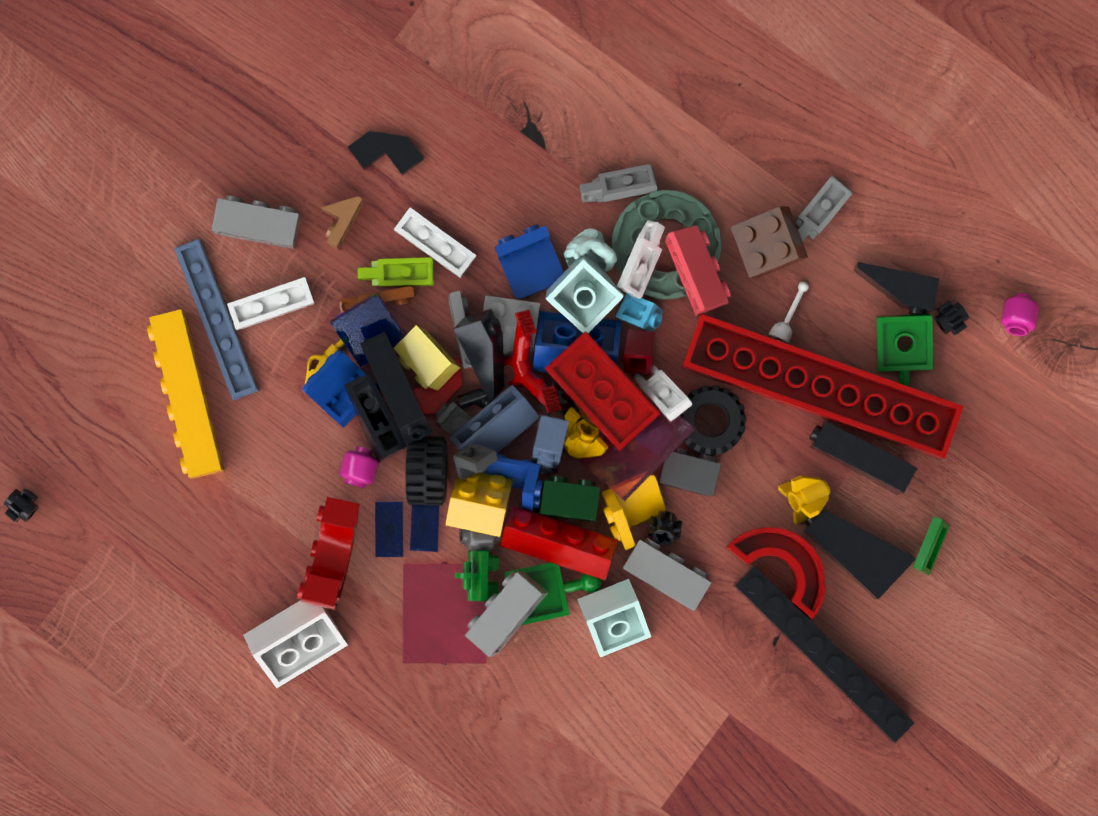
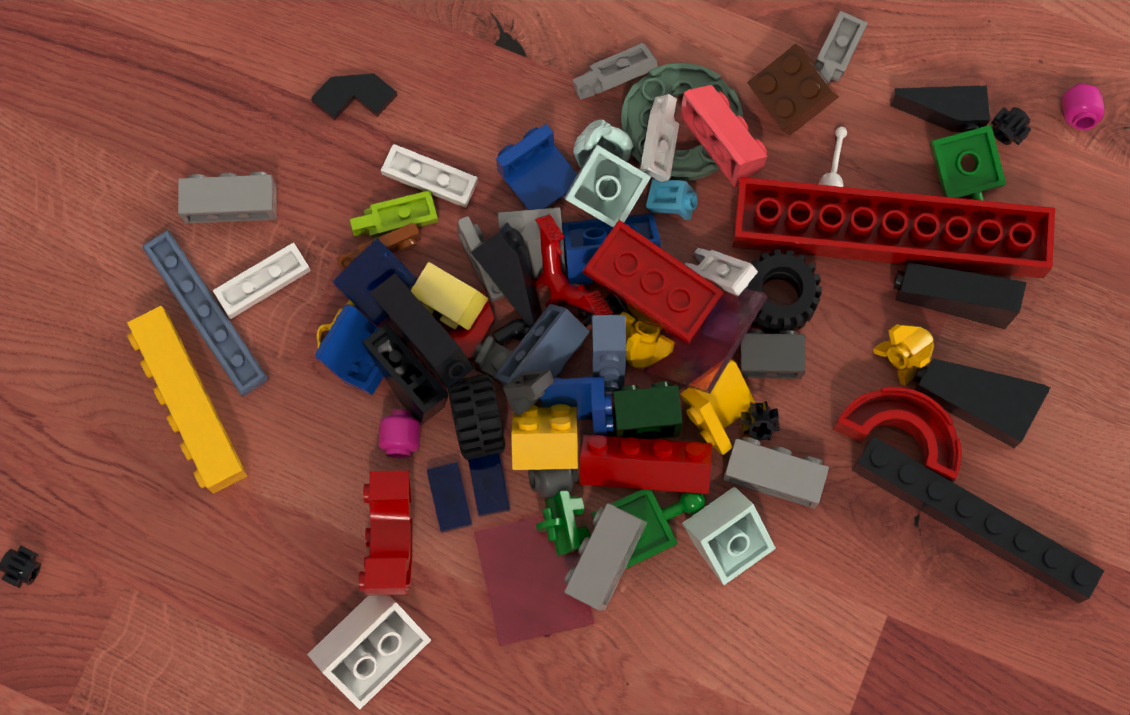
camera: 10 degrees left, 10 degrees down
medium nougat slope [321,196,364,251] -> none
dark red brick [624,329,656,375] -> none
green tile [913,516,950,575] -> none

